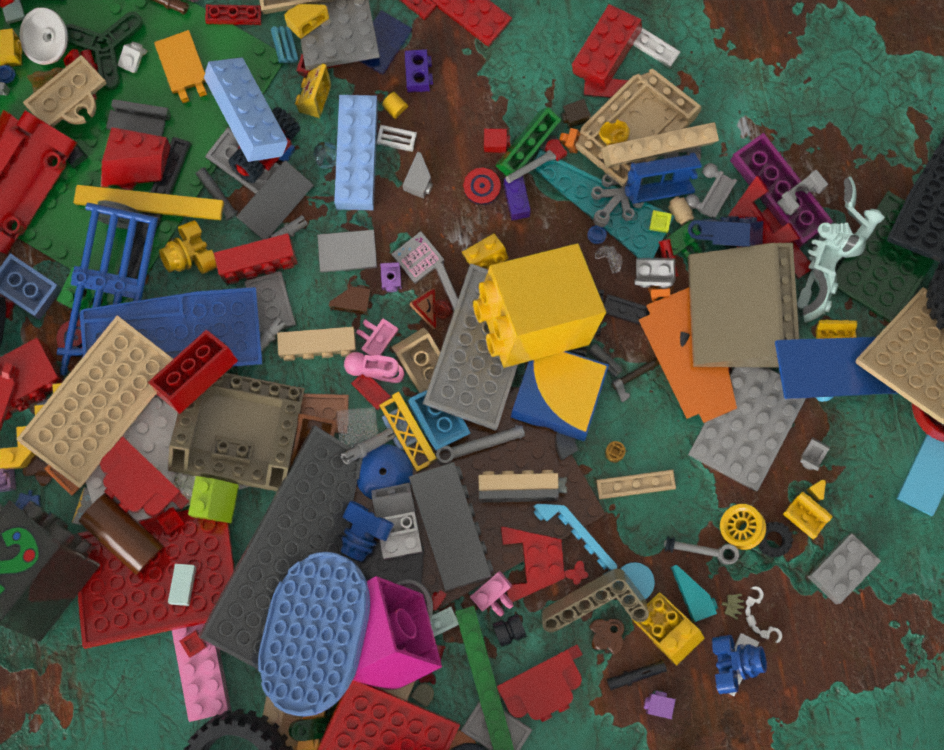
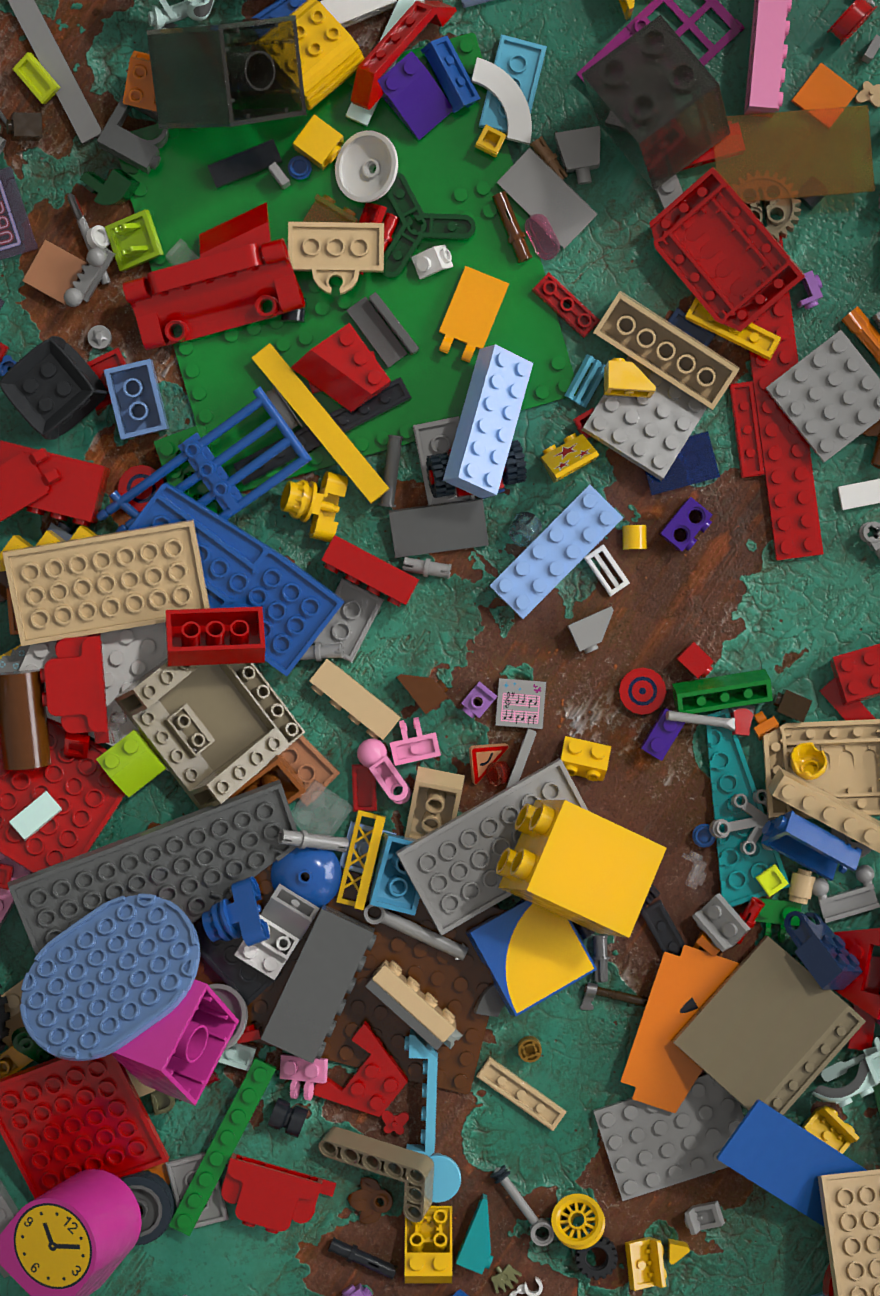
camera: 45 degrees right, 10 degrees up
light grey tile [317,230,377,273] -> none

